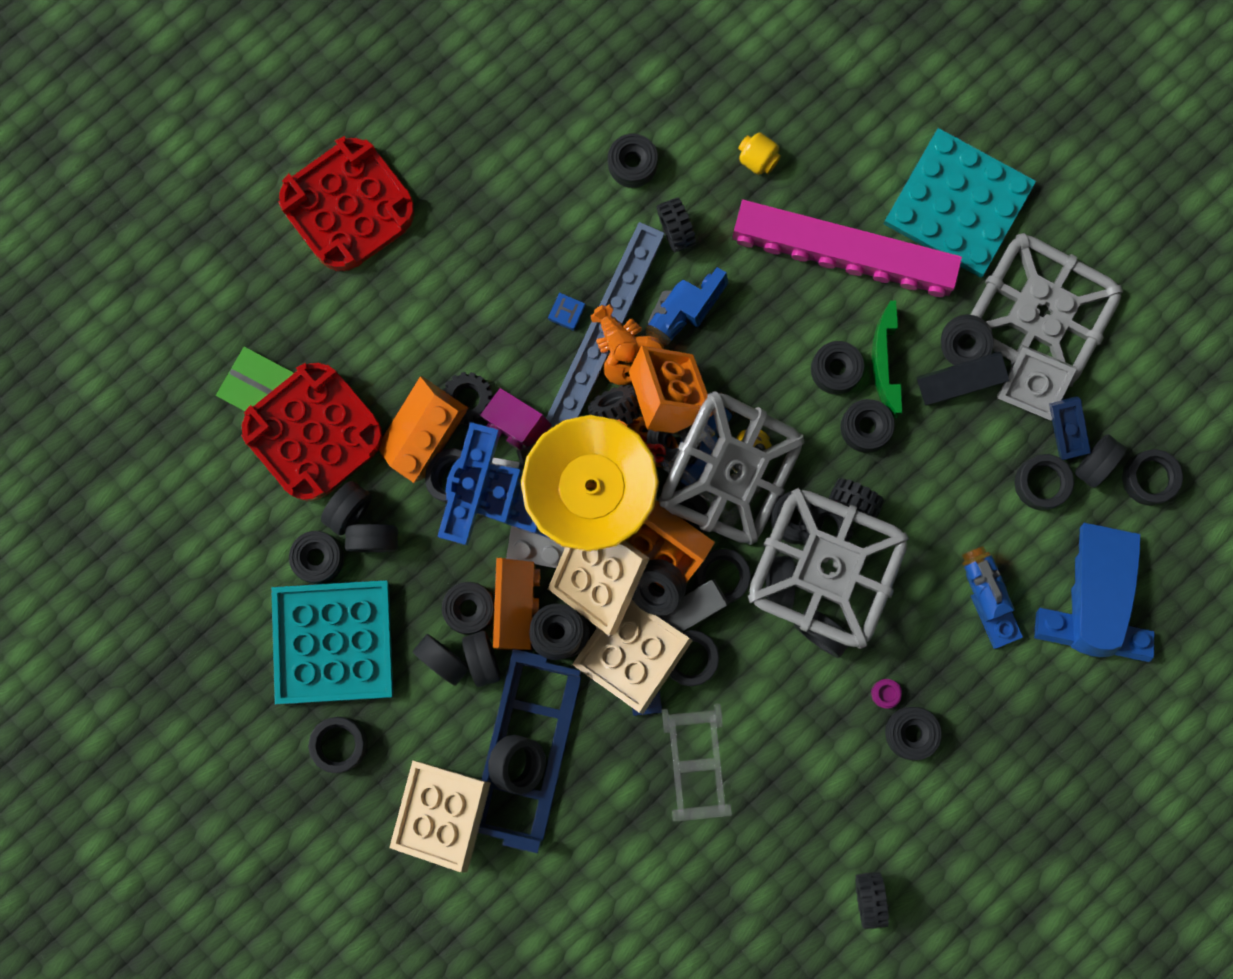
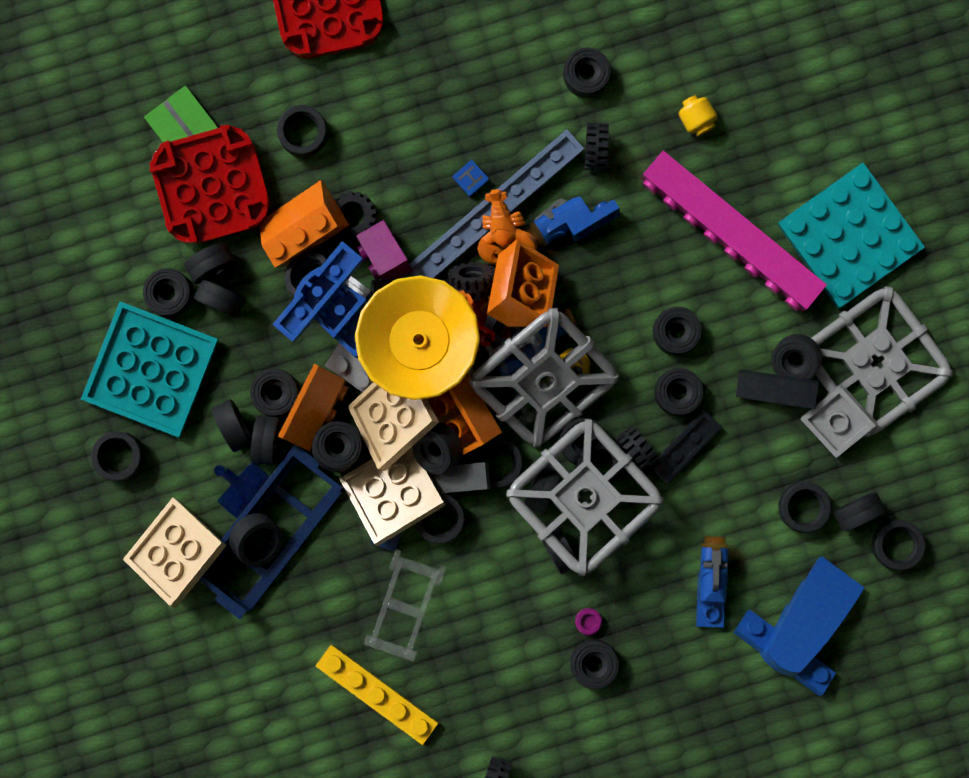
camera: 25 degrees right, 5 degrees up
green slope [872,300,902,418] -> none
dark blue plate [1049,397,1090,460] -> none
none -> clear blue plate [214,462,270,519]
none -> black tyre [277,105,328,158]
none -> yellow plate [315,644,438,745]
none -> black tile [653,409,723,484]

